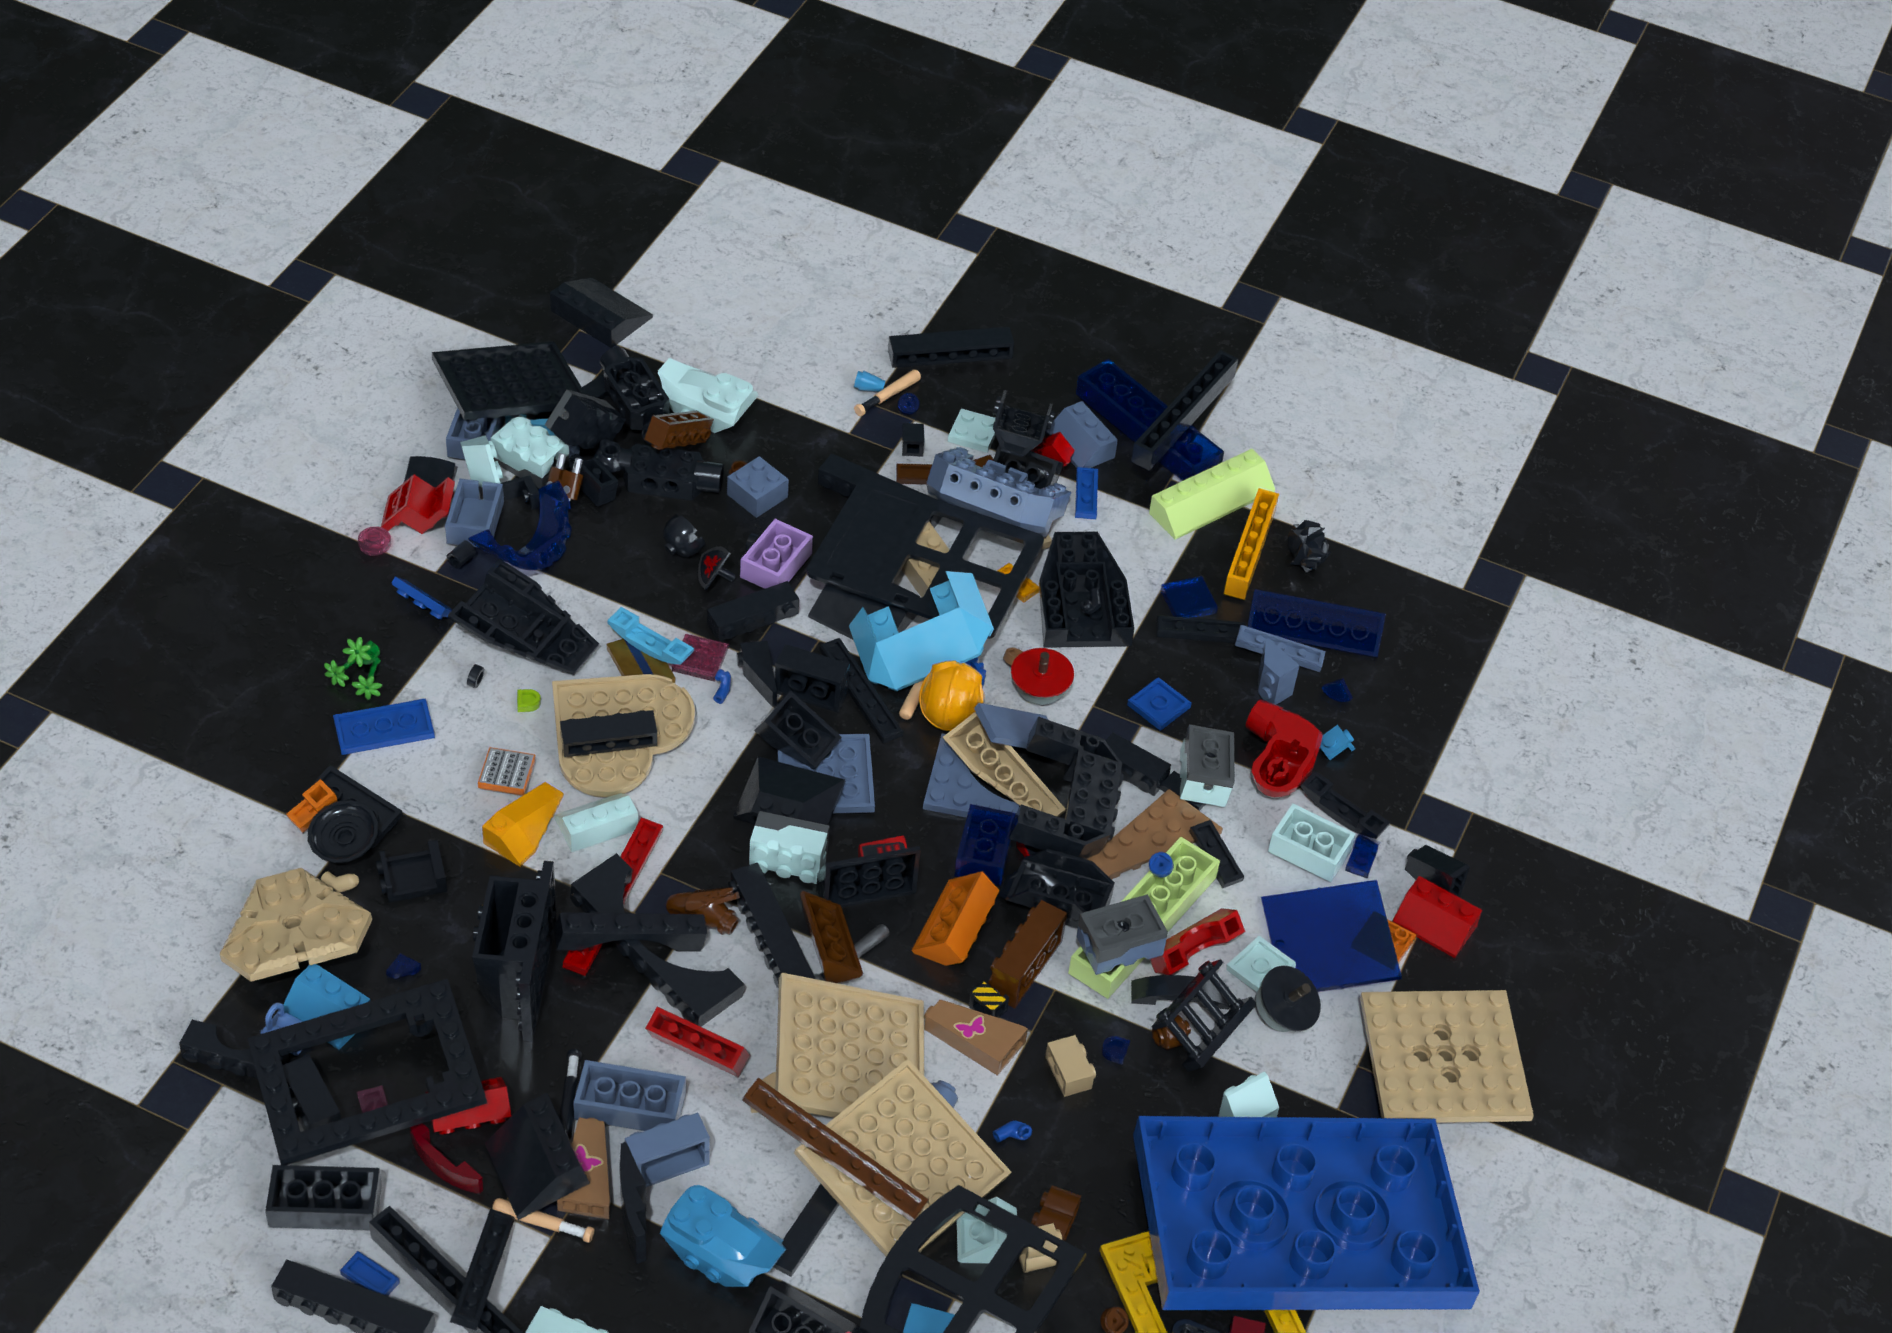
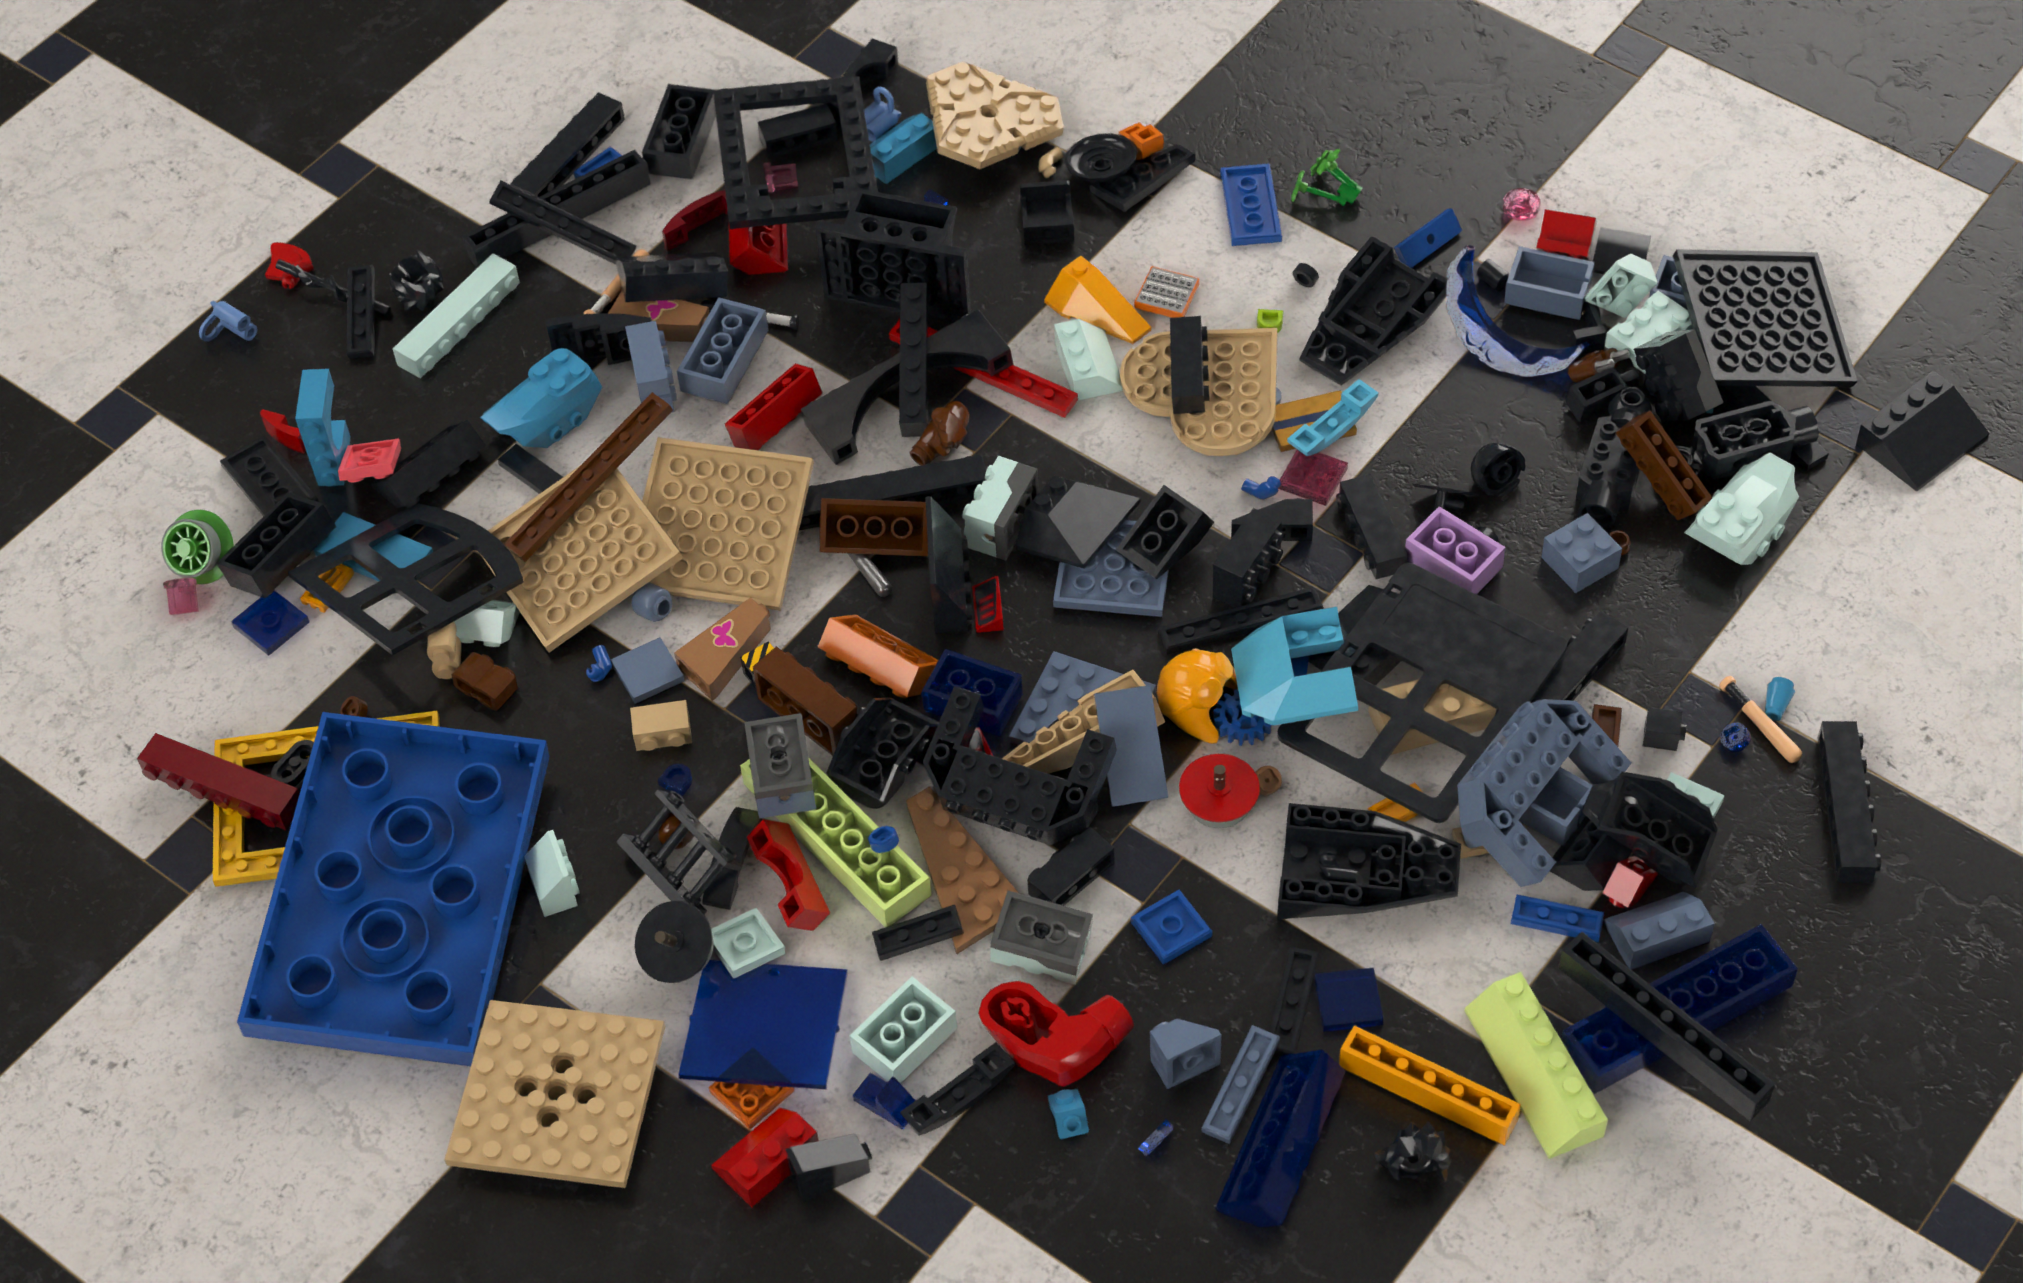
camera: 110 degrees right, 5 degrees up
none -> sand blue tile [611,637,685,704]

